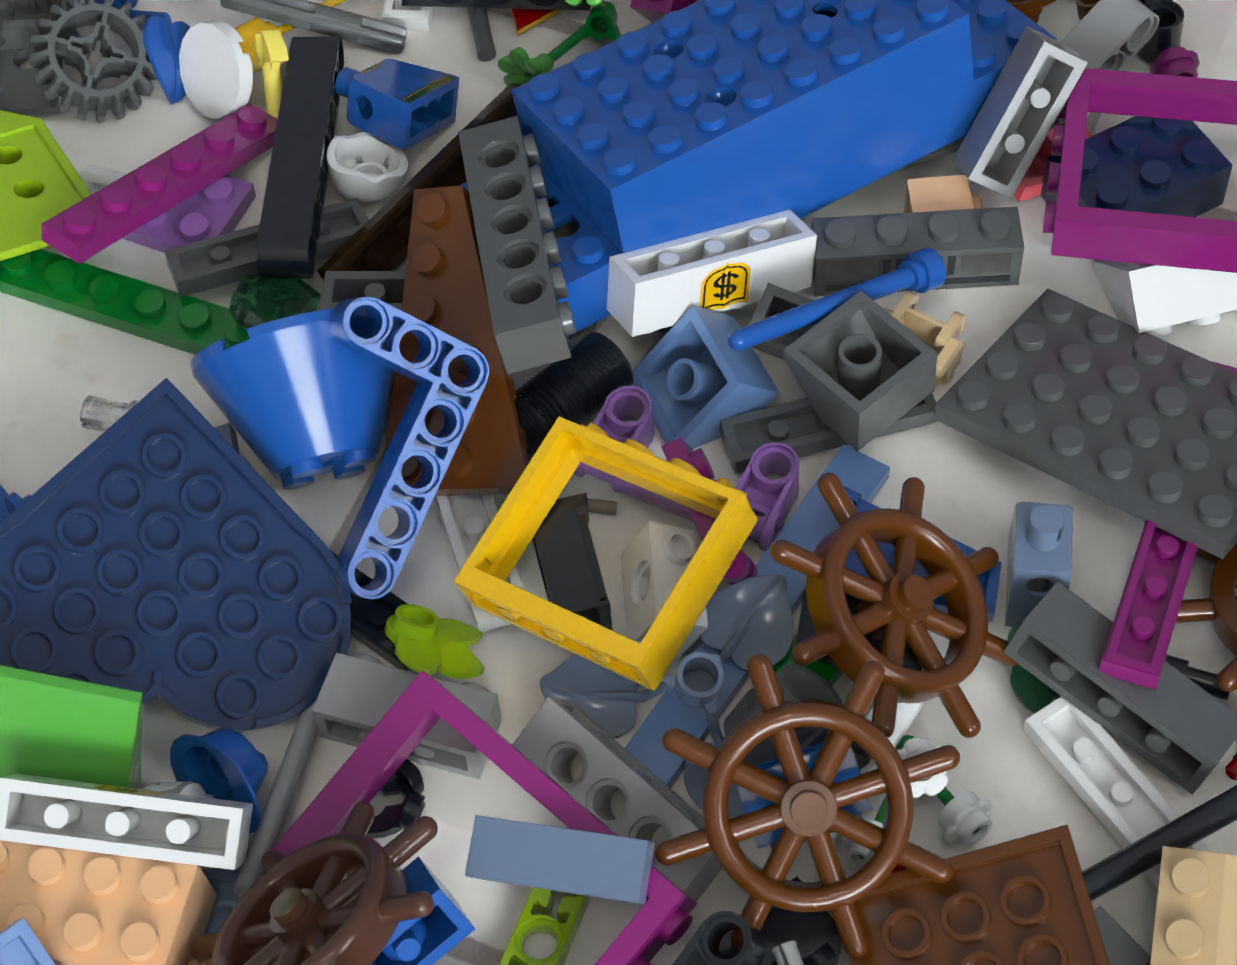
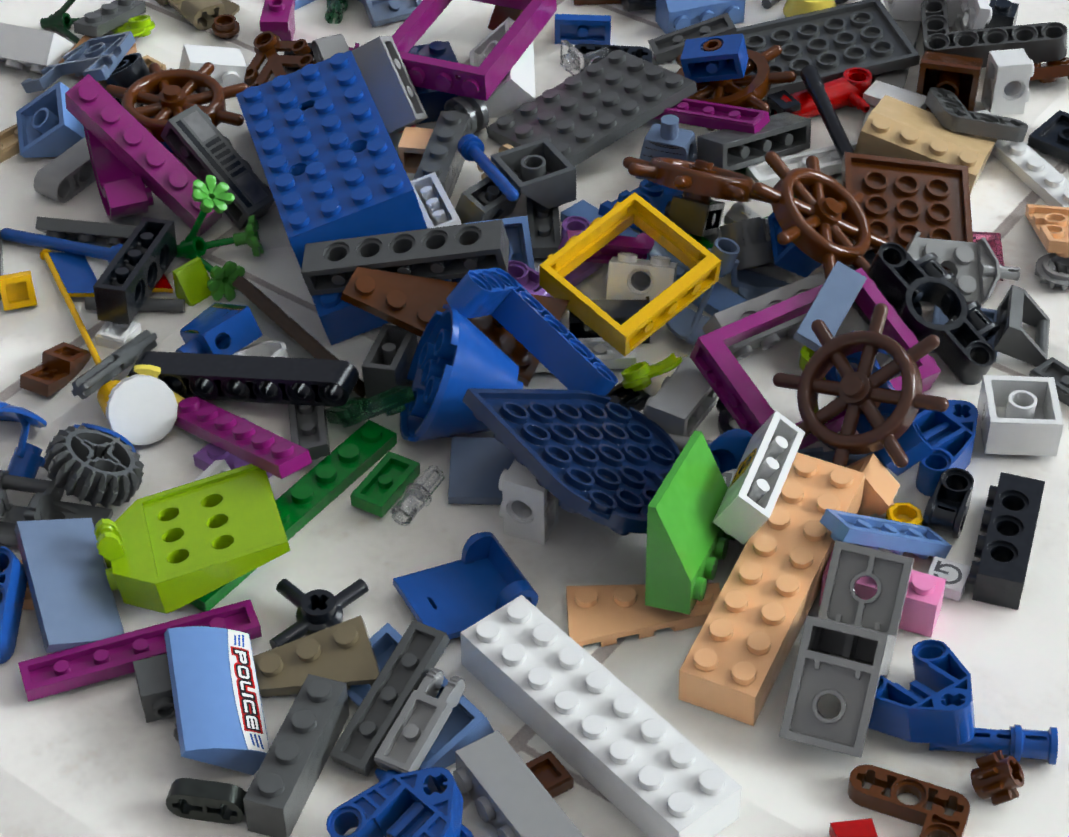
camera: 80 degrees left, 15 degrees down
none -> lime slope [172,257,211,306]
none -> green plate [350,451,420,518]
none -> dark grey wheel [444,95,489,134]

